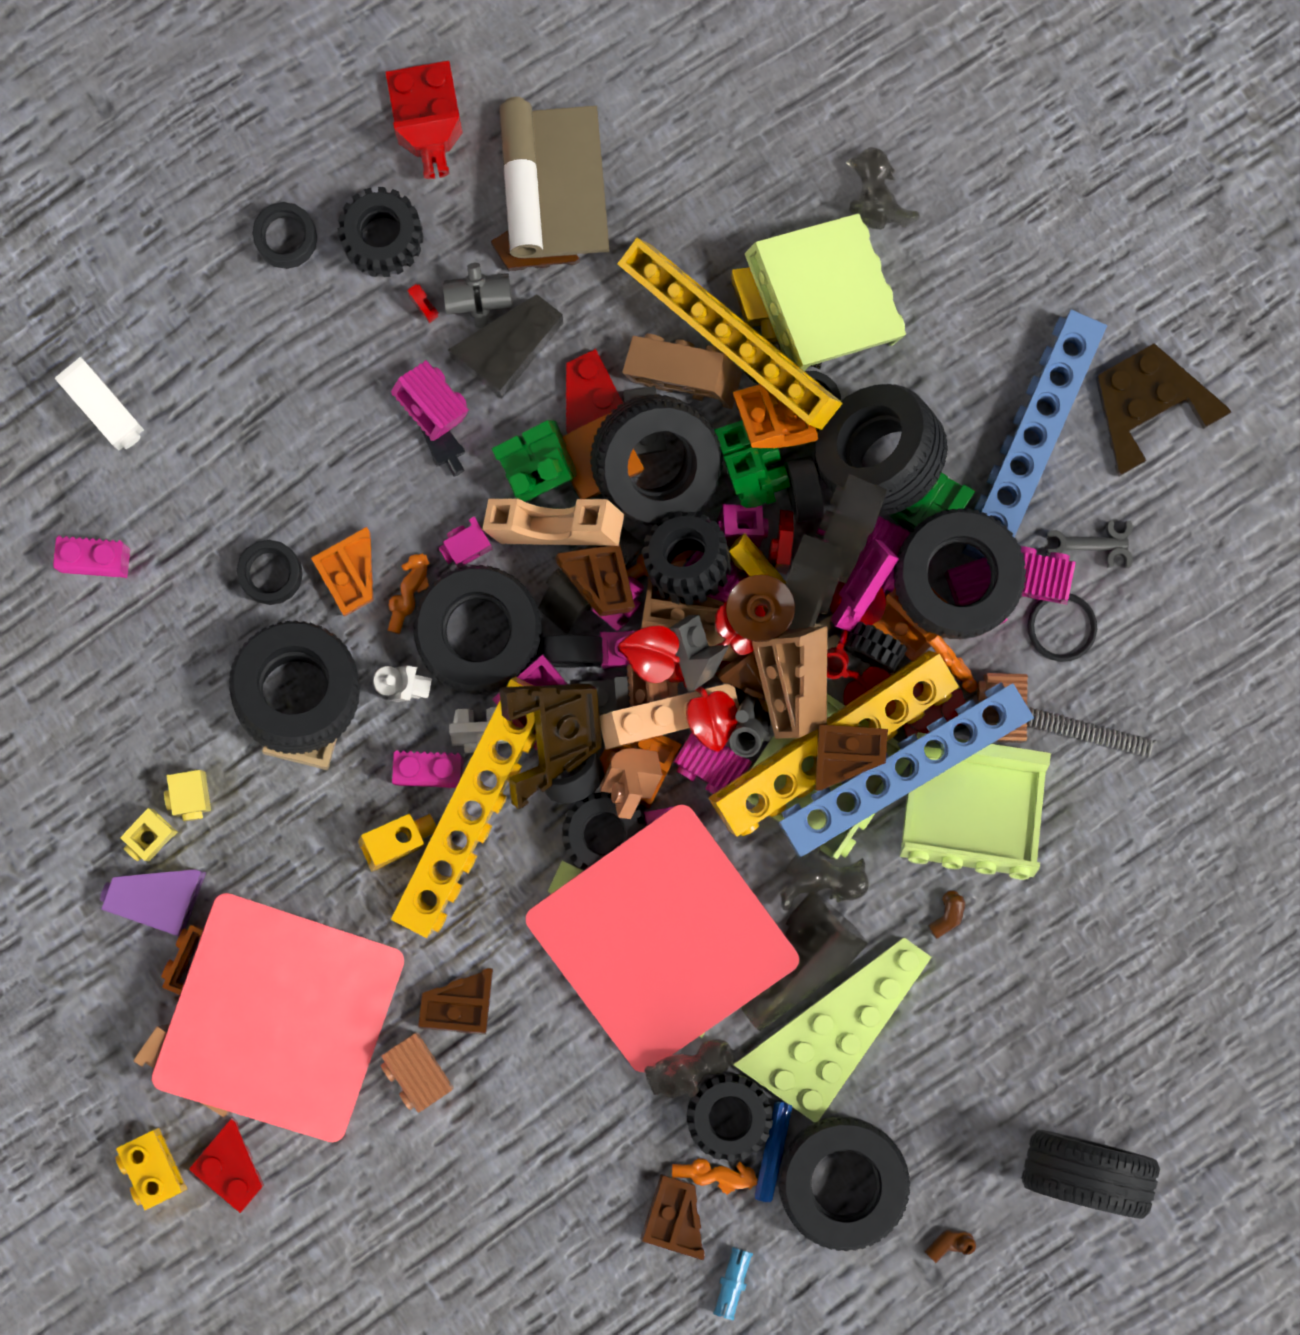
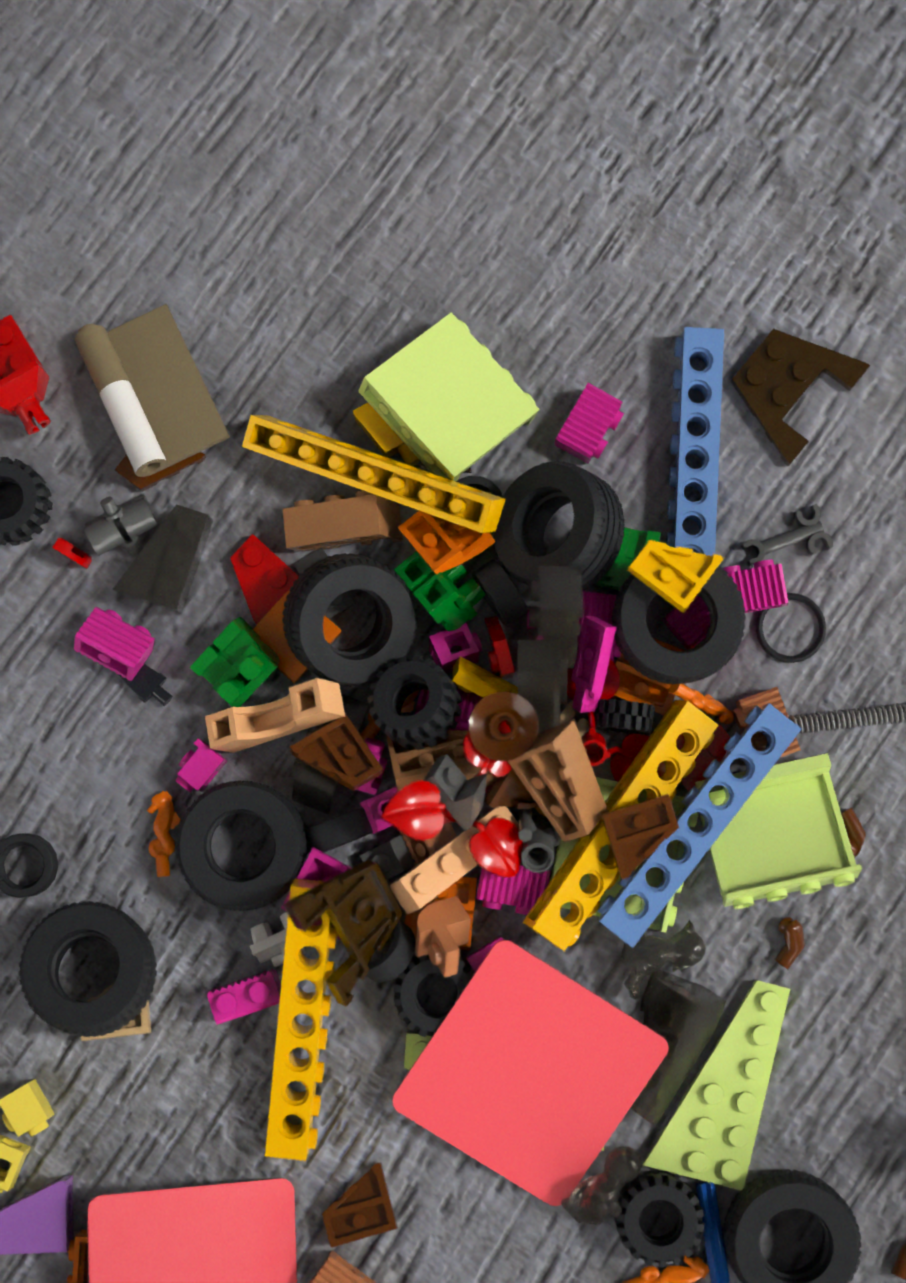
camera: 15 degrees left, 0 degrees up
orange wing [311,527,374,617] -> none
yellow torso [358,814,437,872] -> none
white hips [373,665,432,702] -> none
clear smoke animal [846,147,920,230] -> none
none -> dark pink brick [554,383,624,464]
none -> yellow wing [627,540,724,613]
none -> reddish brown arm [841,807,866,858]

